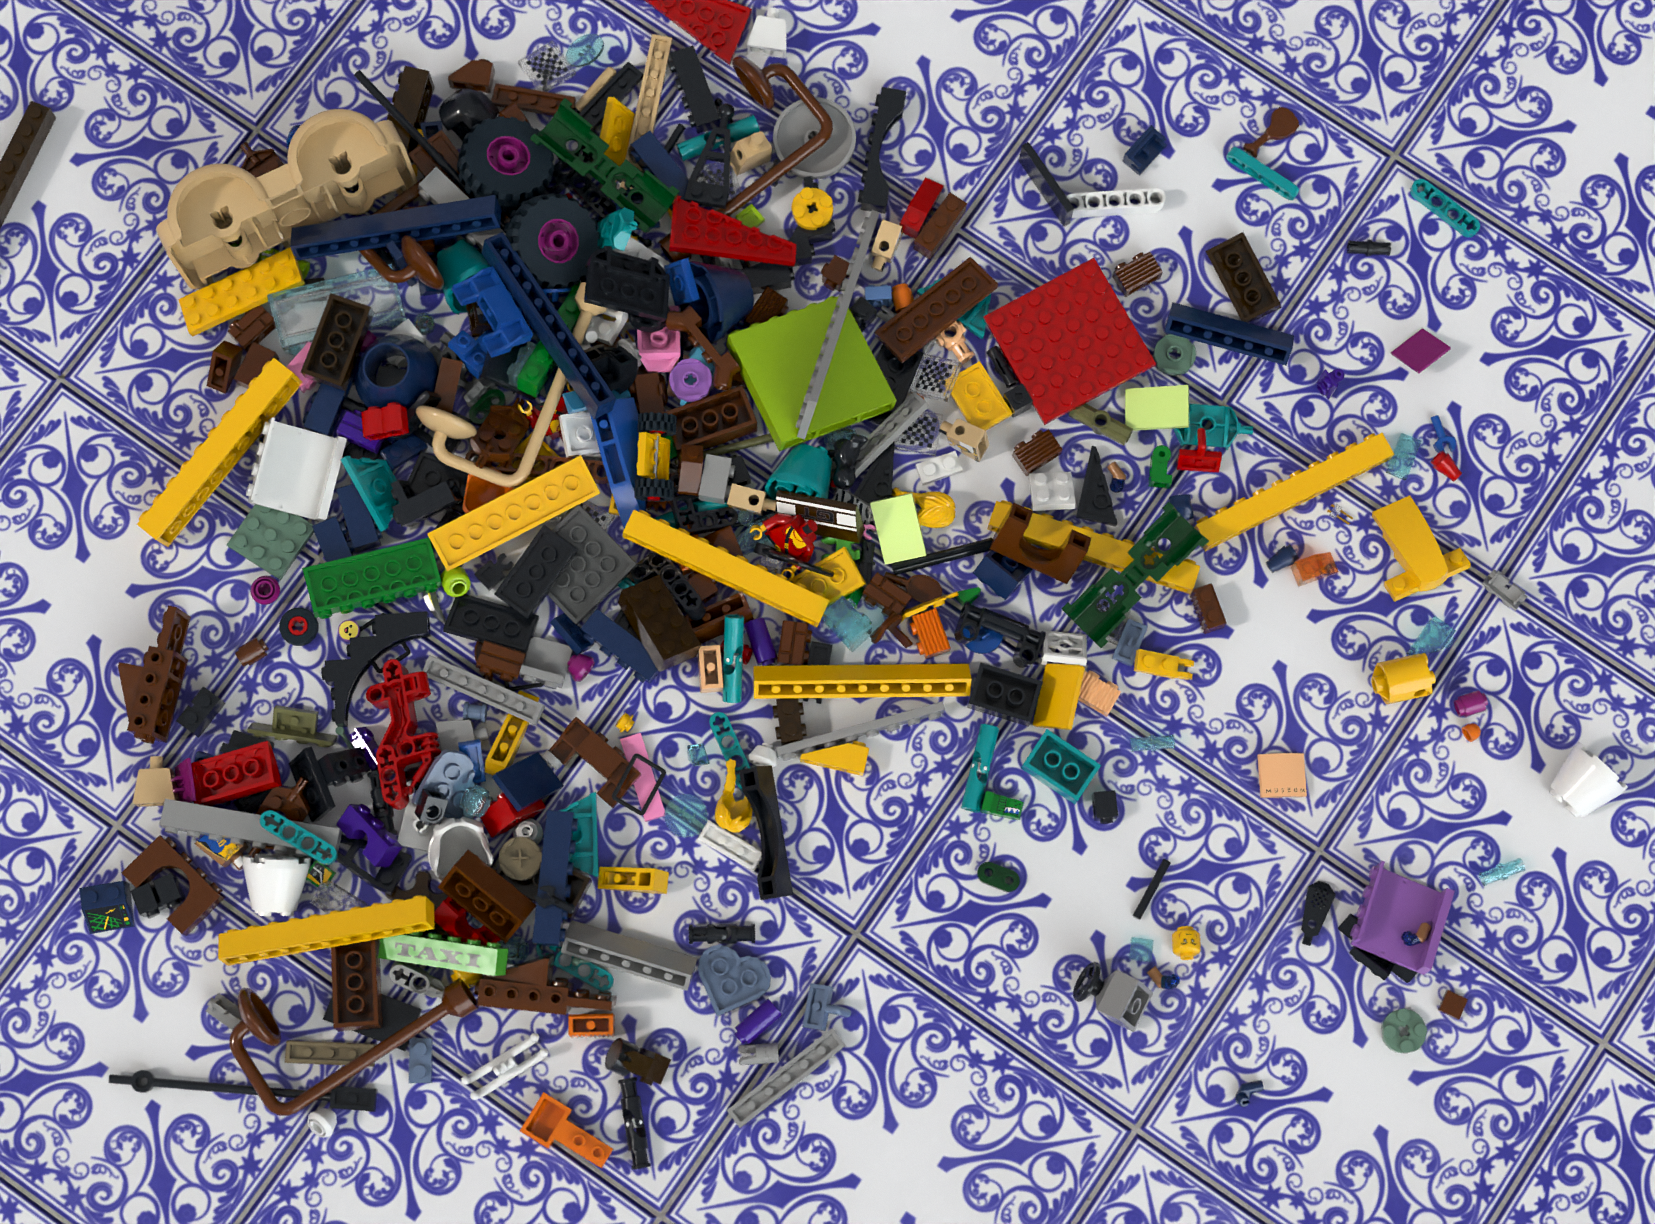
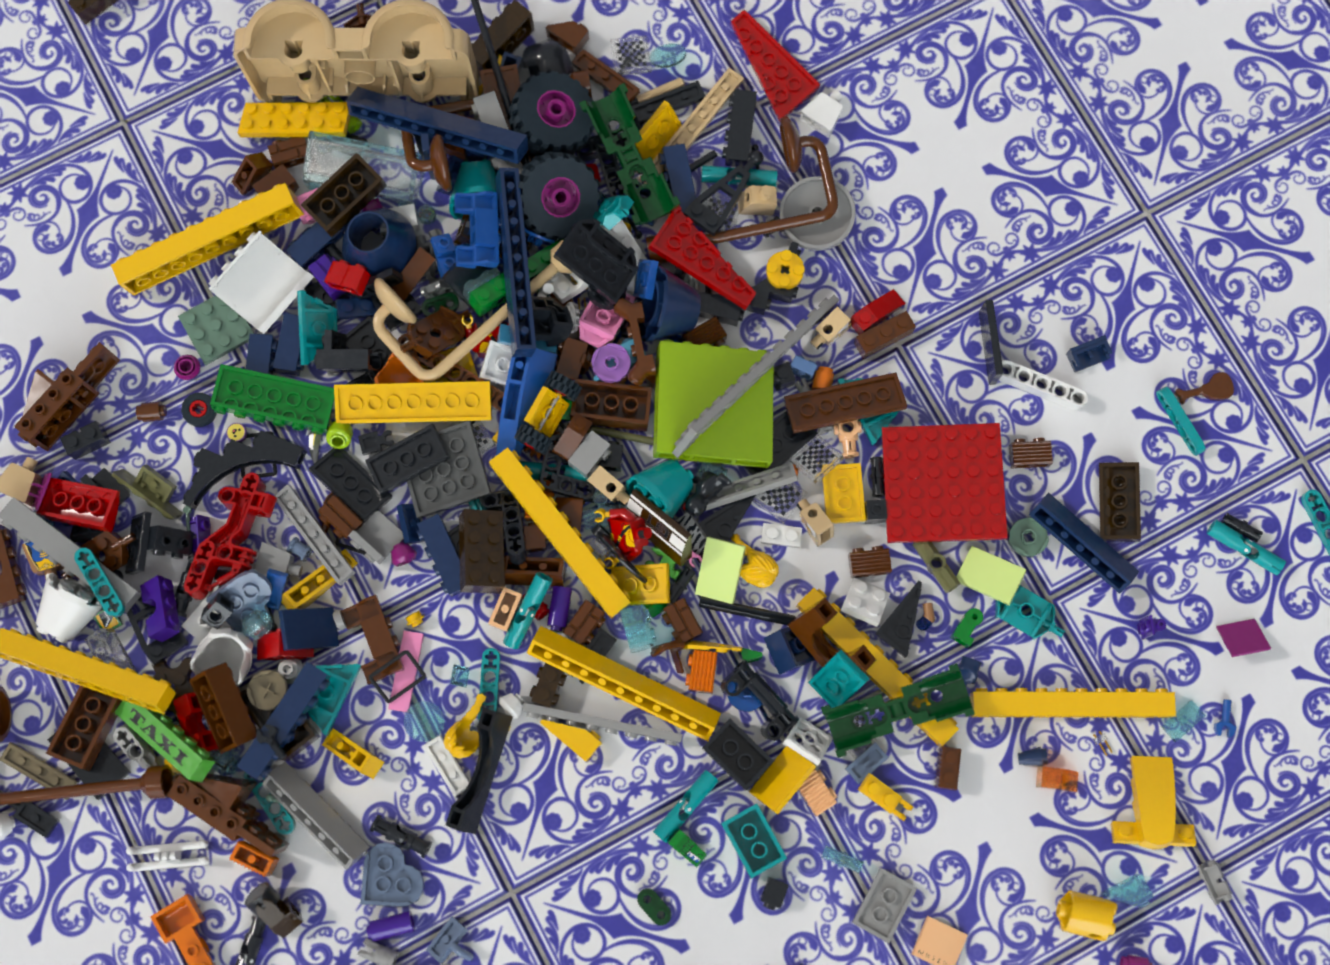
camera: 30 degrees right, 0 degrees up
sand blue plate [409,1038,433,1083] -> none
lime plate [735,203,765,228] -> none
reddish brown brick [821,255,850,292] -> none
black arch [858,87,906,214] -> none
reddish brown piece [884,572,942,603] -> none
red plate [1176,428,1222,473] -> none
red cone [1430,450,1462,482] -> none
none -> teal tile [808,650,870,708]
none -> light grey plate [852,867,917,943]
none -> teal piece [1207,519,1286,576]

